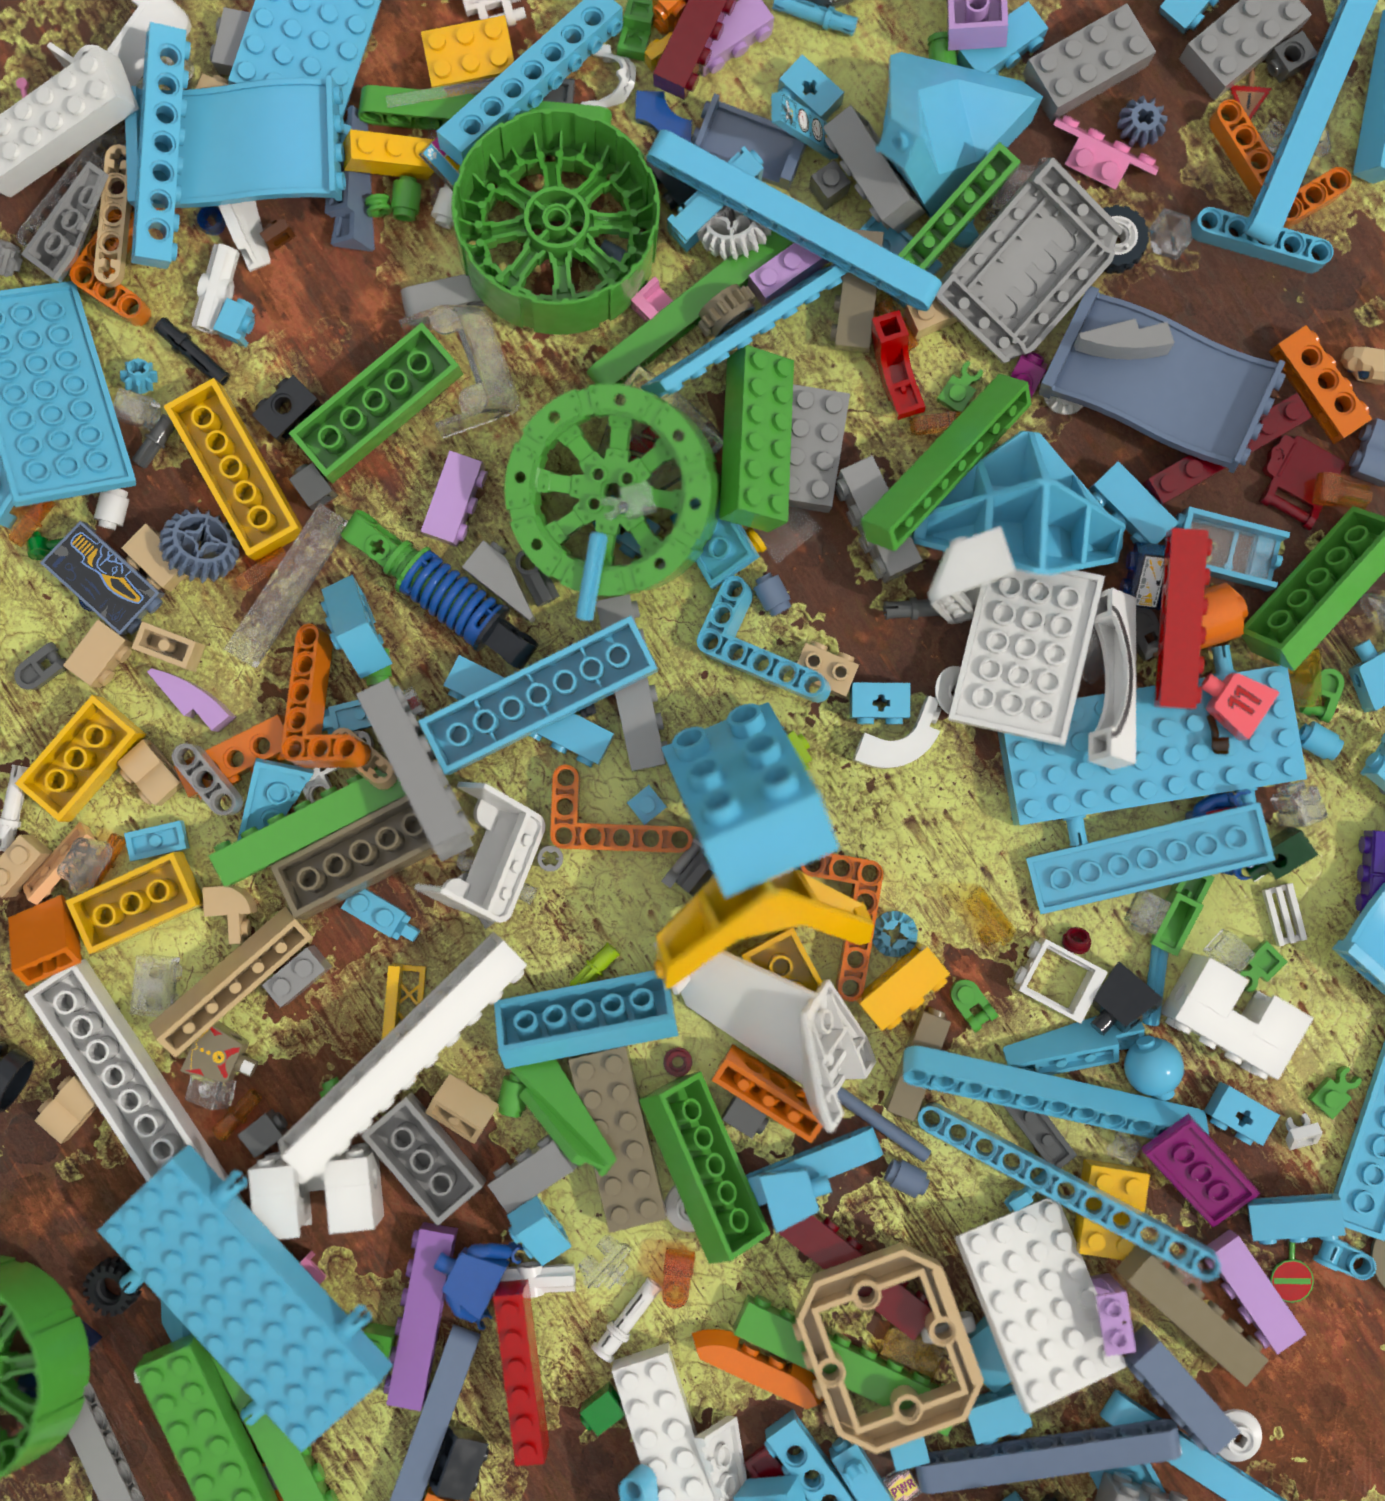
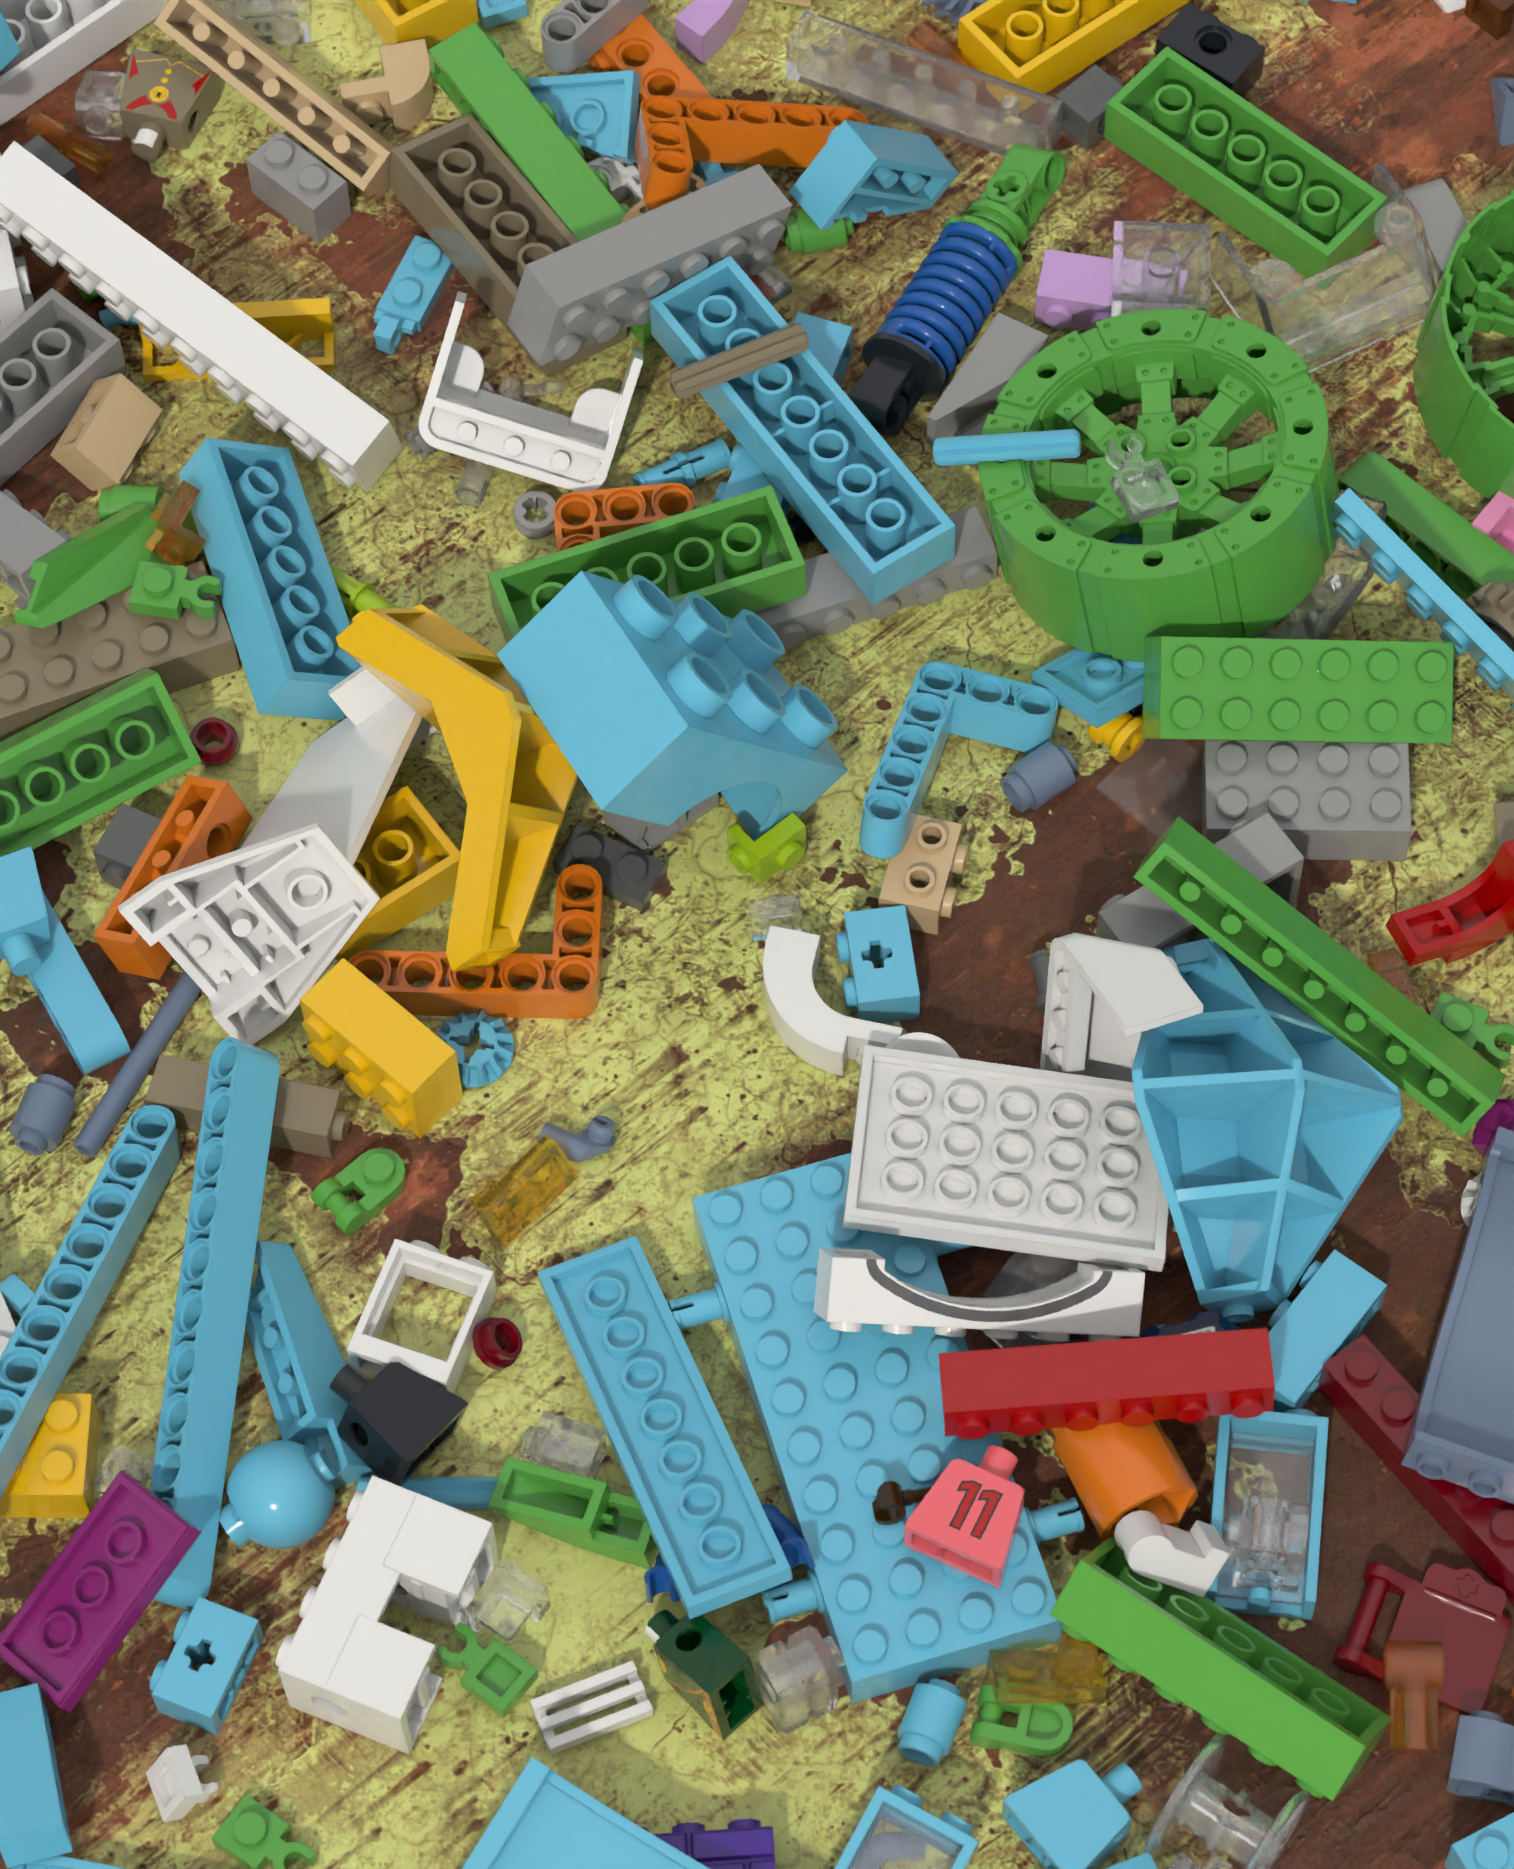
camera: 85 degrees right, 25 degrees down
dark grey plate [1003,1106,1078,1168] -> none
none -> bright green plate [128,560,223,620]
none -> clear orange bracket [144,480,206,567]
none -> bright green brick [488,485,806,643]
none -> sand blue arm [537,1116,616,1162]
none -> medium azure pin [632,438,731,489]
none -> dark tan axle [669,323,809,399]
none -> clear tile [748,894,802,942]
none -> clear slope [1110,221,1211,317]
none -> white leg [1114,1510,1231,1597]
none -> clear brick [1223,1496,1310,1593]

